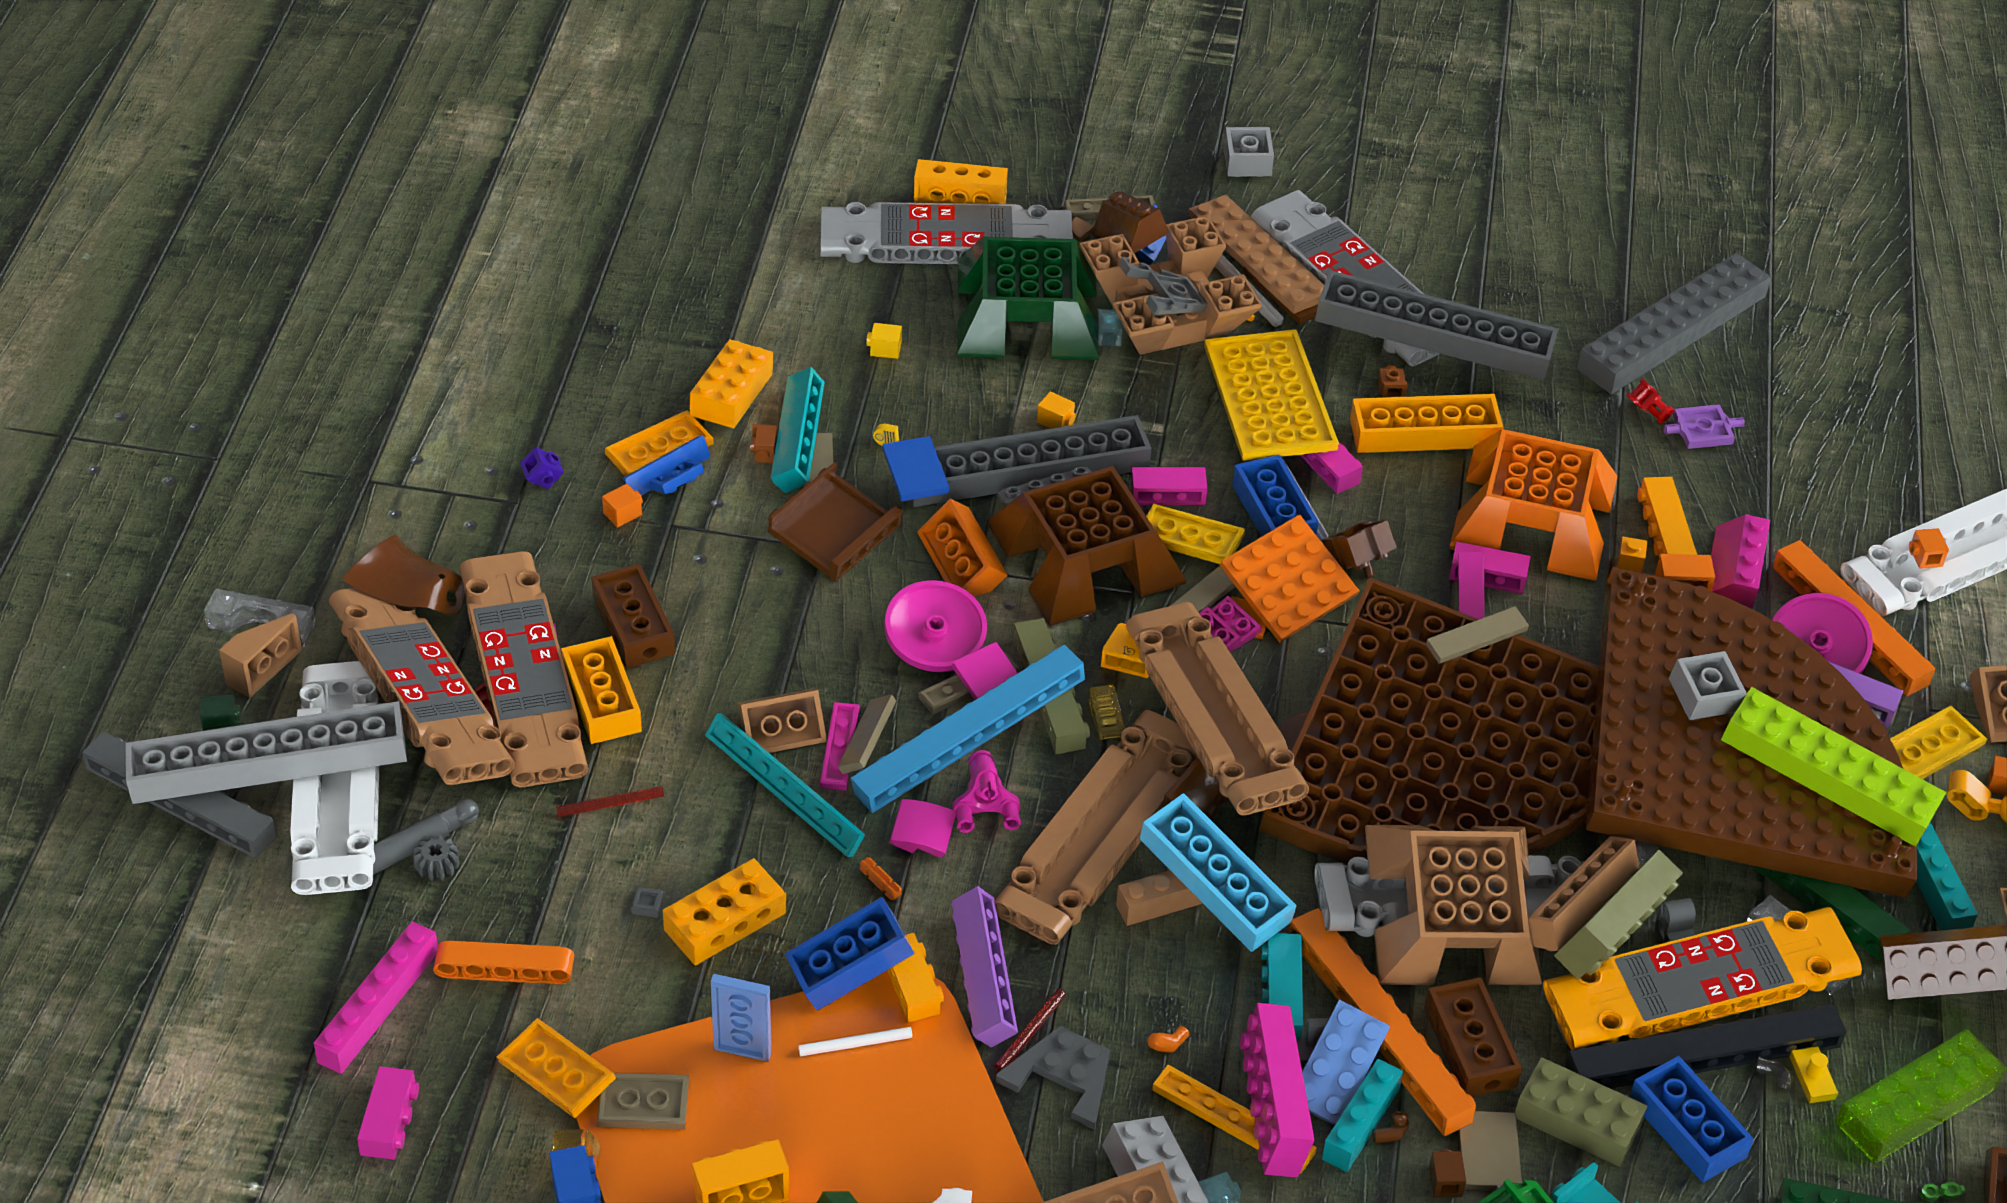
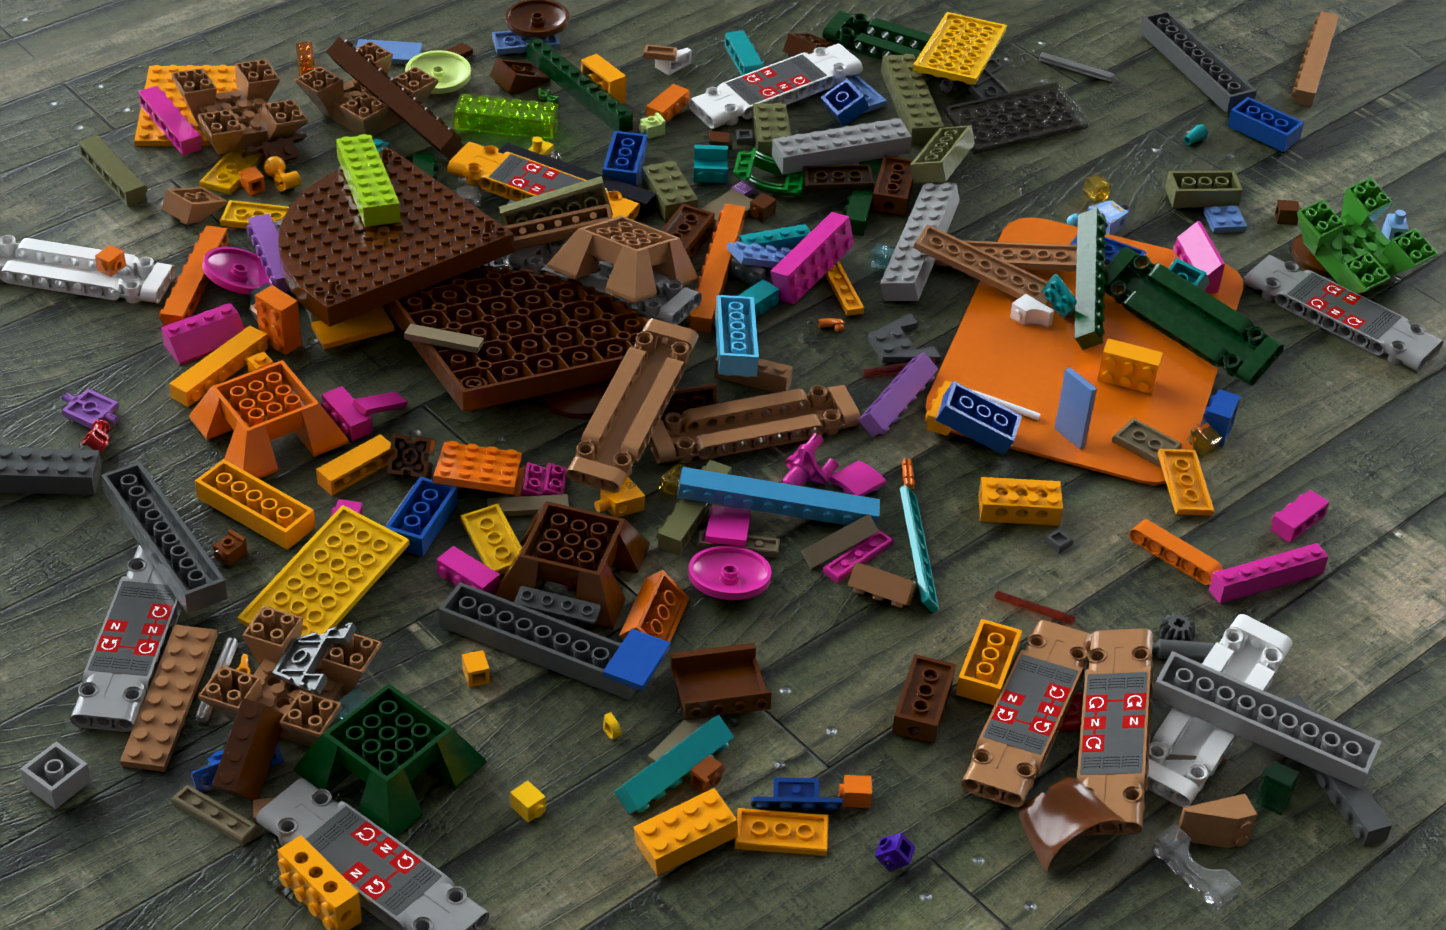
camera: 140 degrees left, 5 degrees down
light grey brick [1669,651,1746,720] -> none
none -> light orange brick [316,434,395,496]

